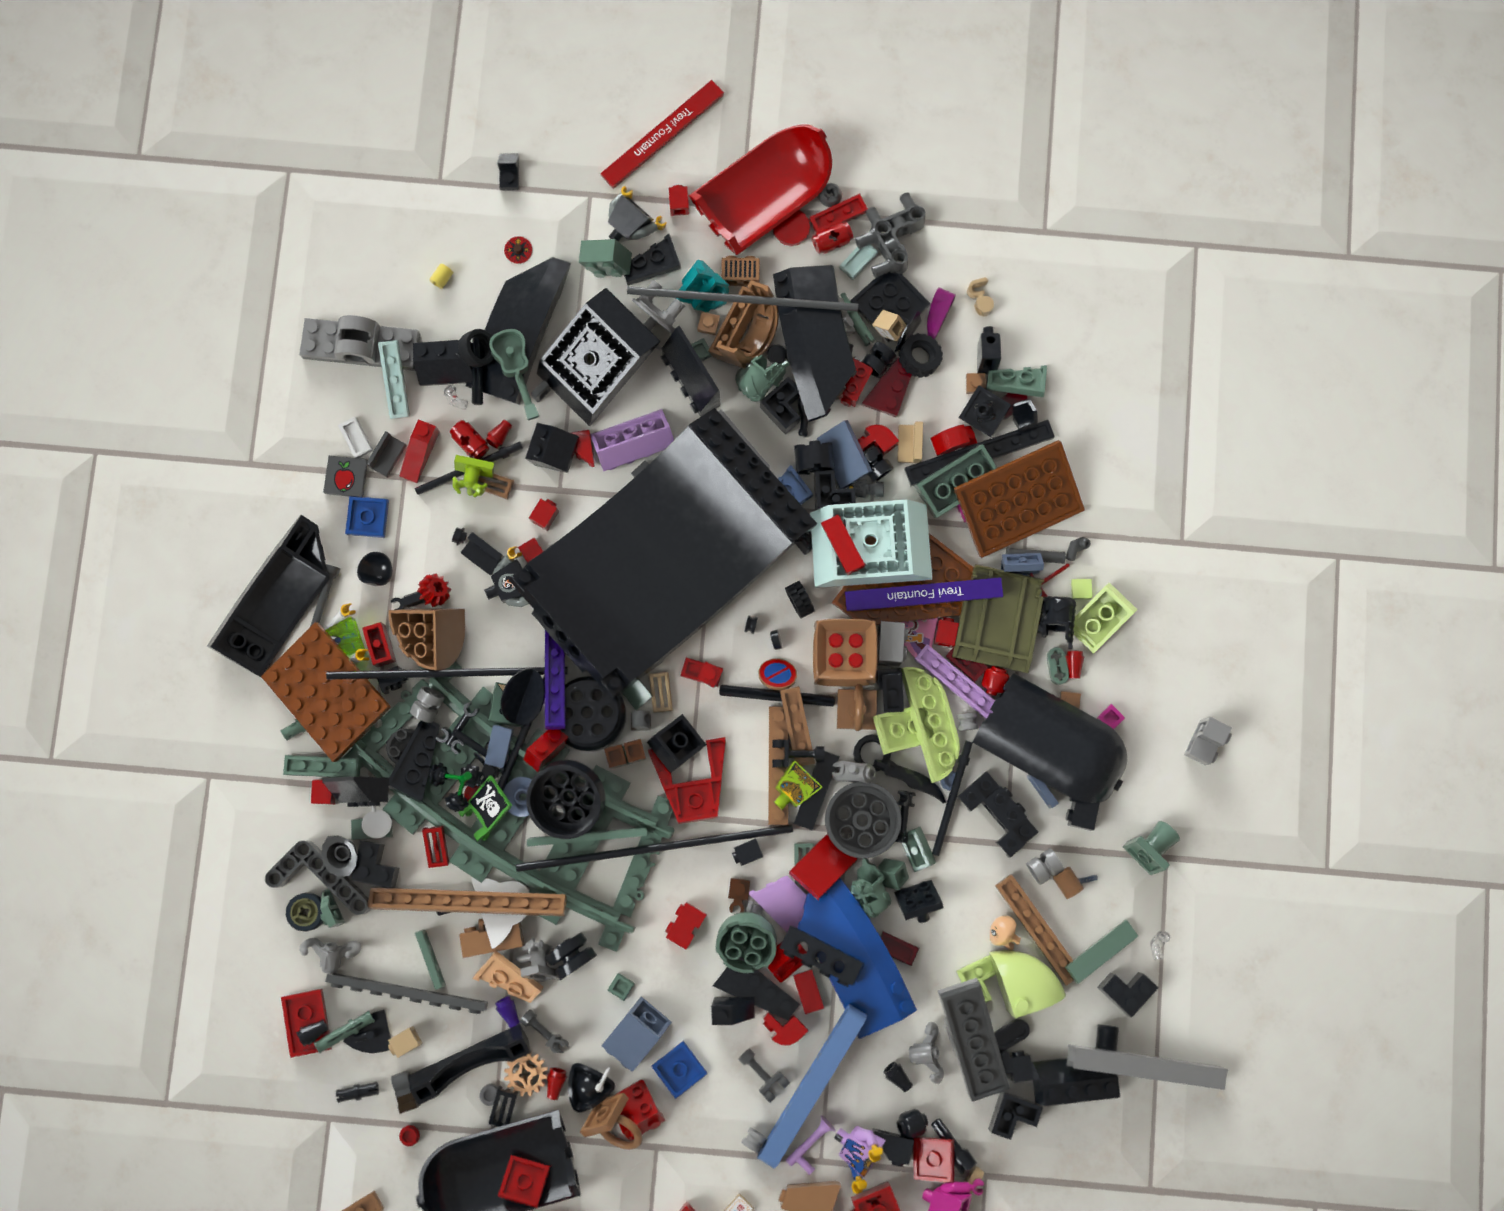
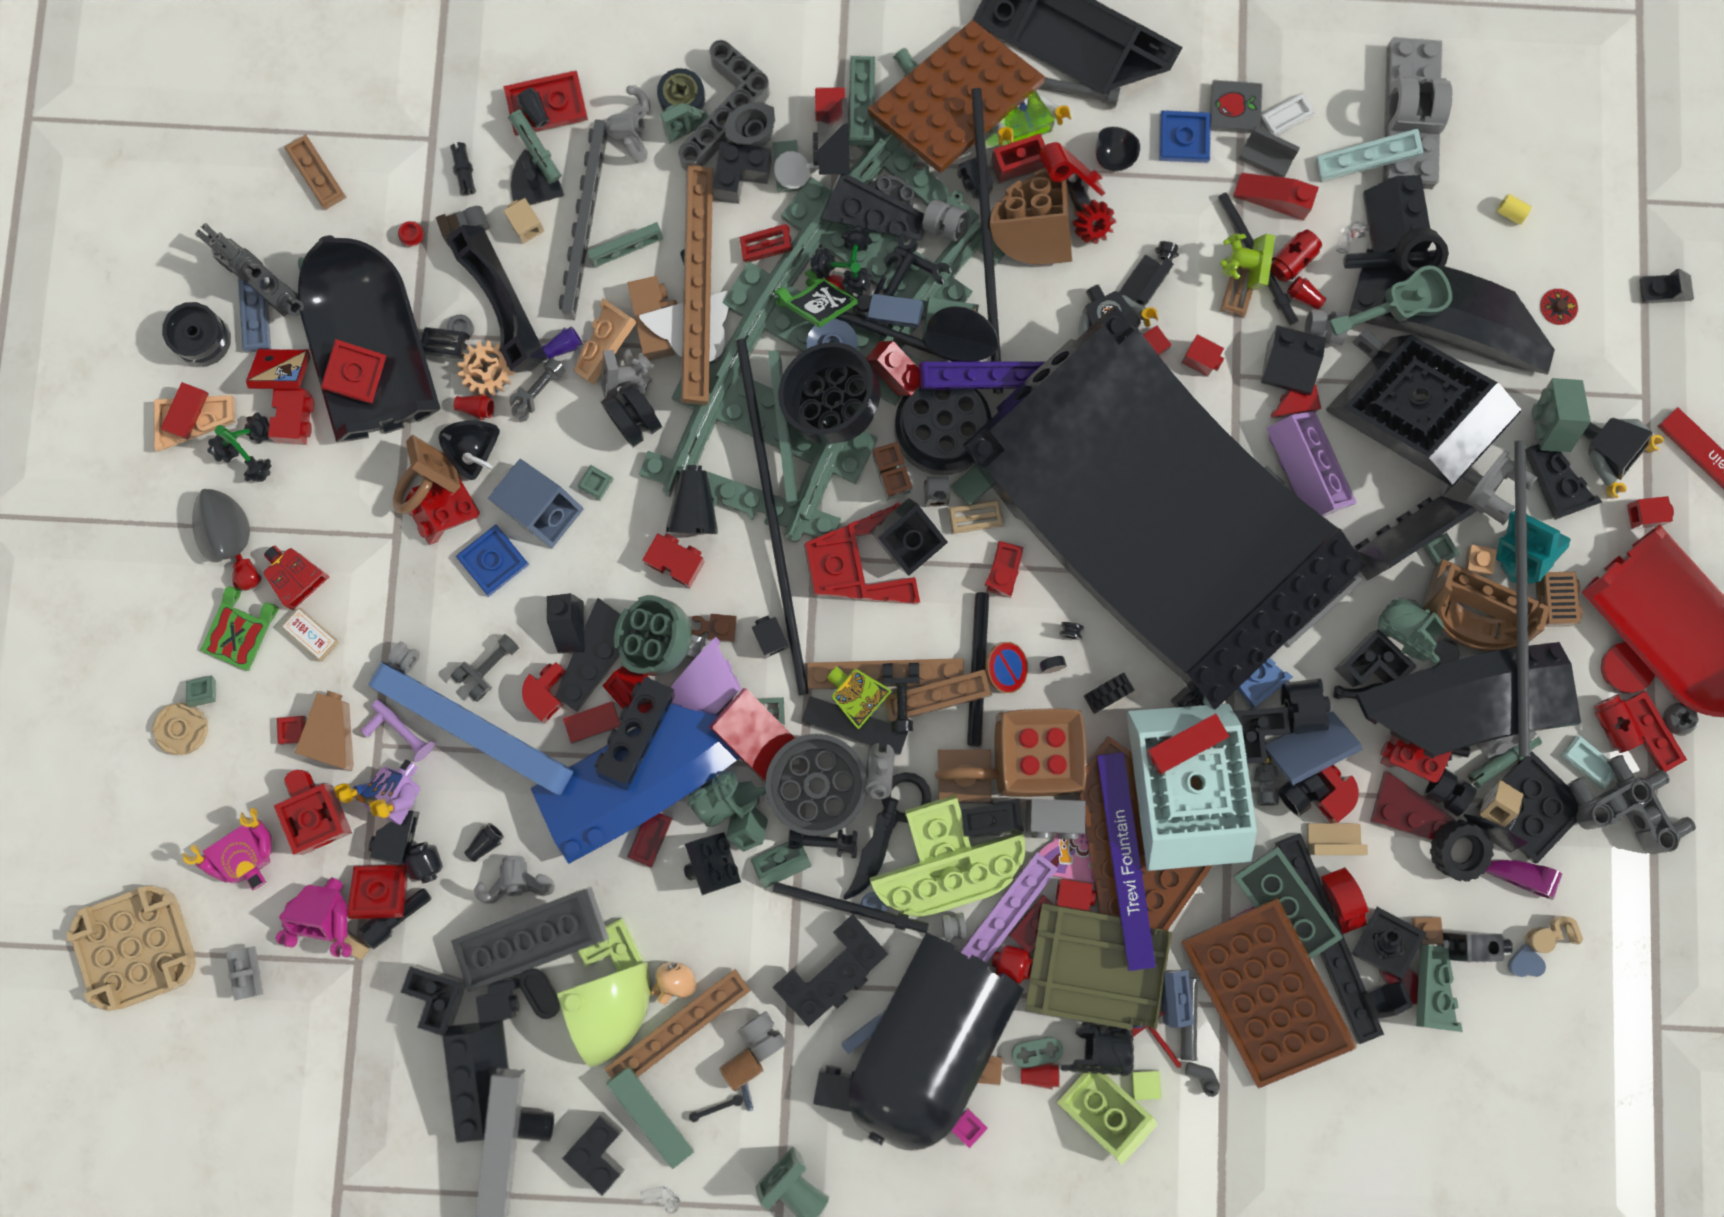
camera: 85 degrees right, 0 degrees up
none -> black cone [666,465,718,534]
none -> black hinge [689,1095,743,1122]
none -> red door [1039,142,1105,196]
none -> light grey wheel [1304,309,1348,346]
none -> sand blue tile [1508,944,1546,977]

